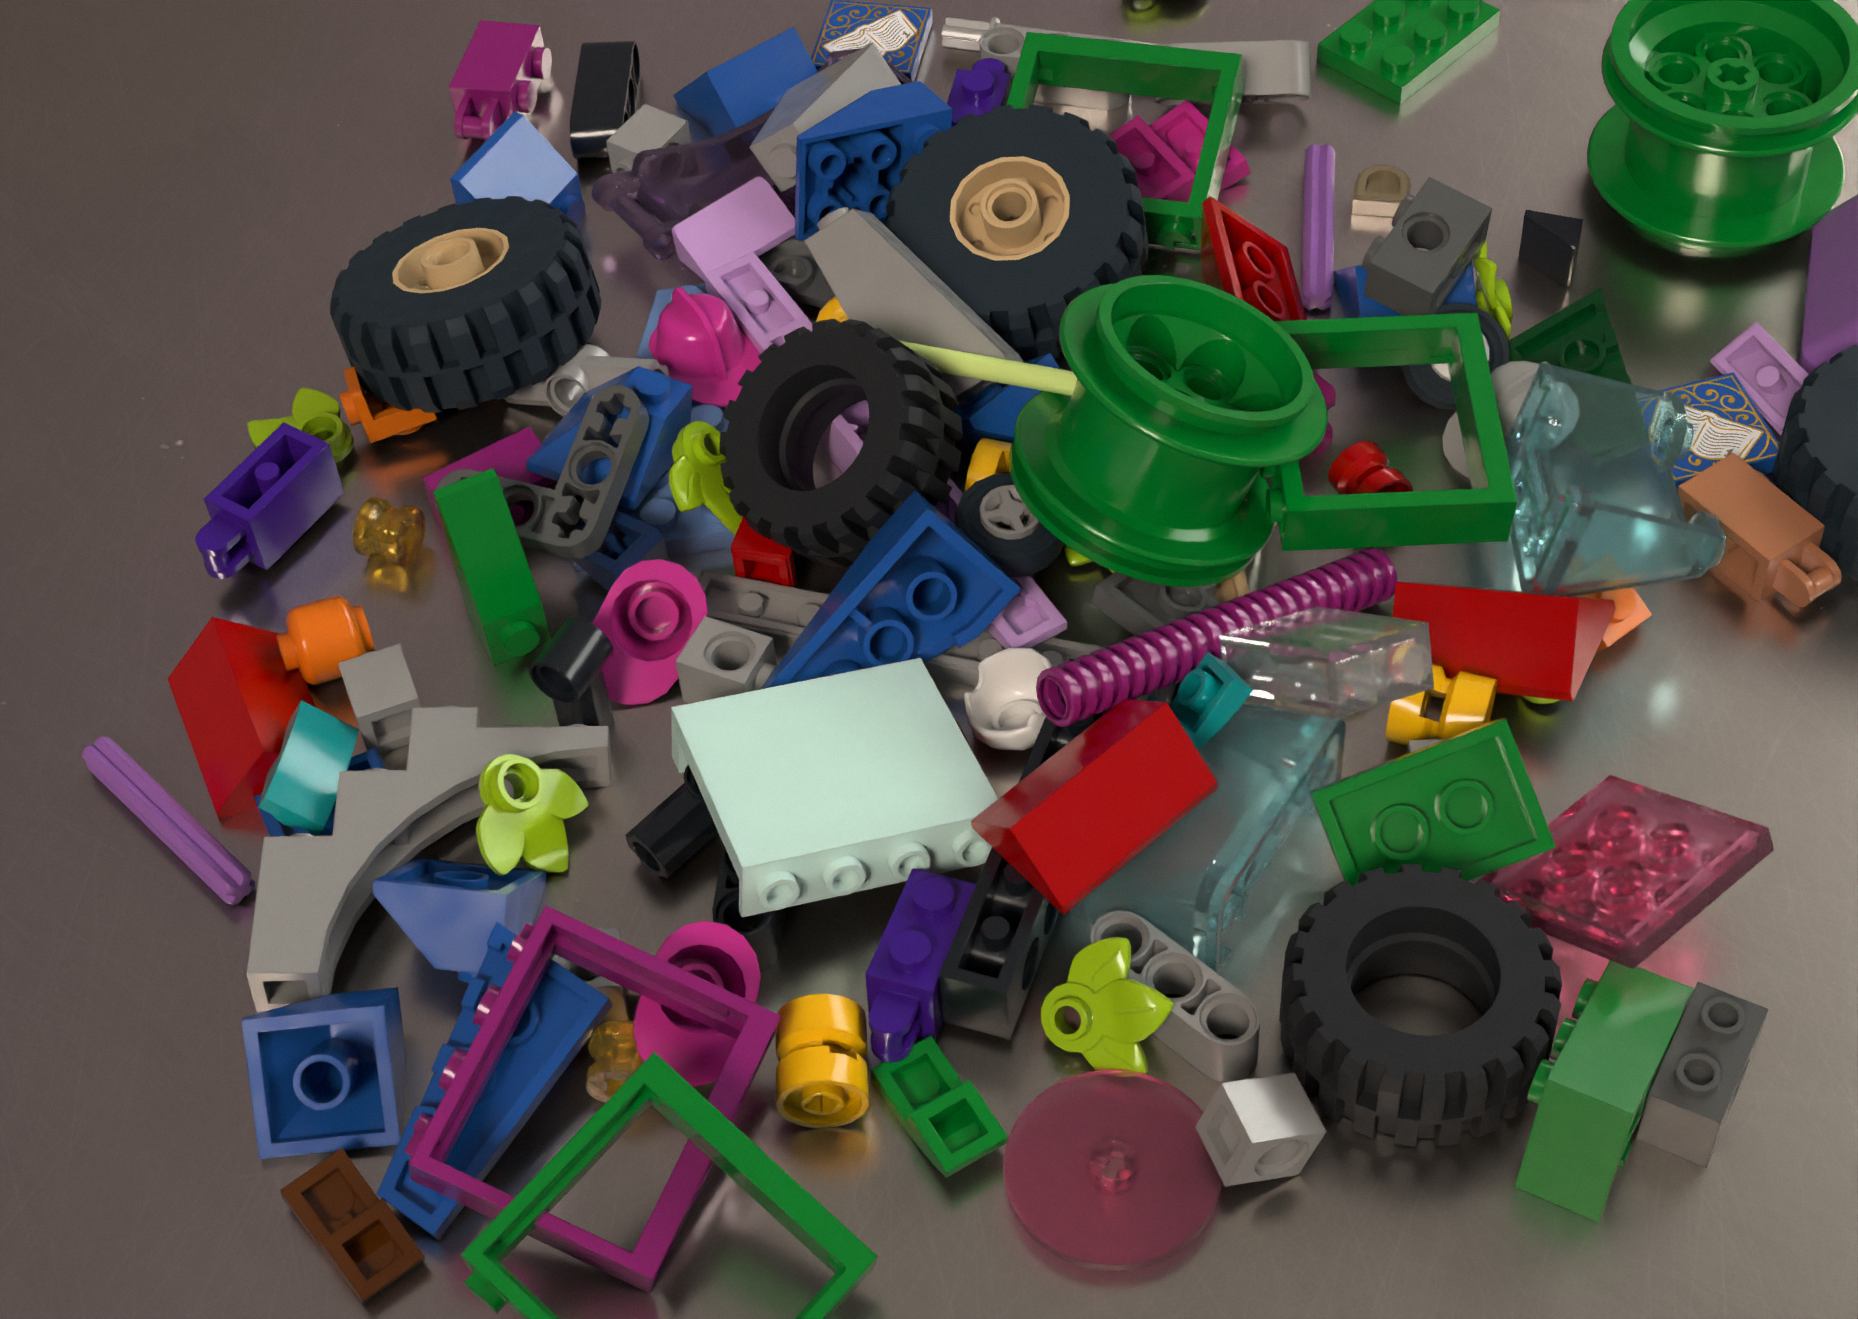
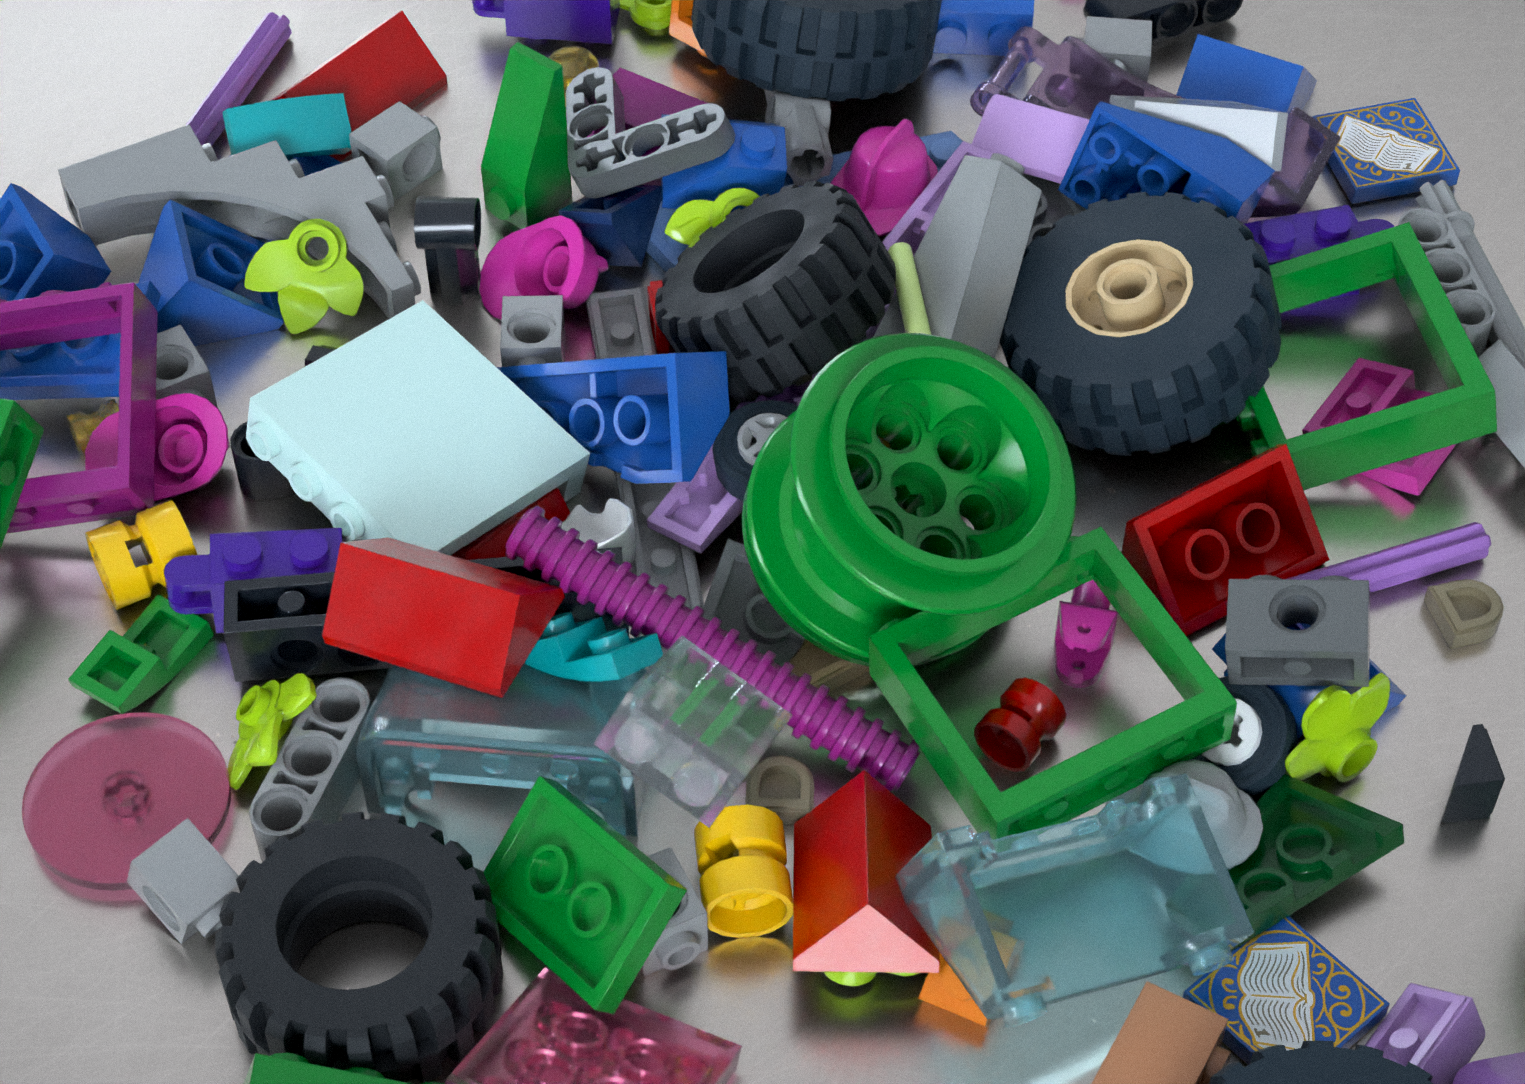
camera: 60 degrees right, 0 degrees up
orange head [276,595,375,685] -> none

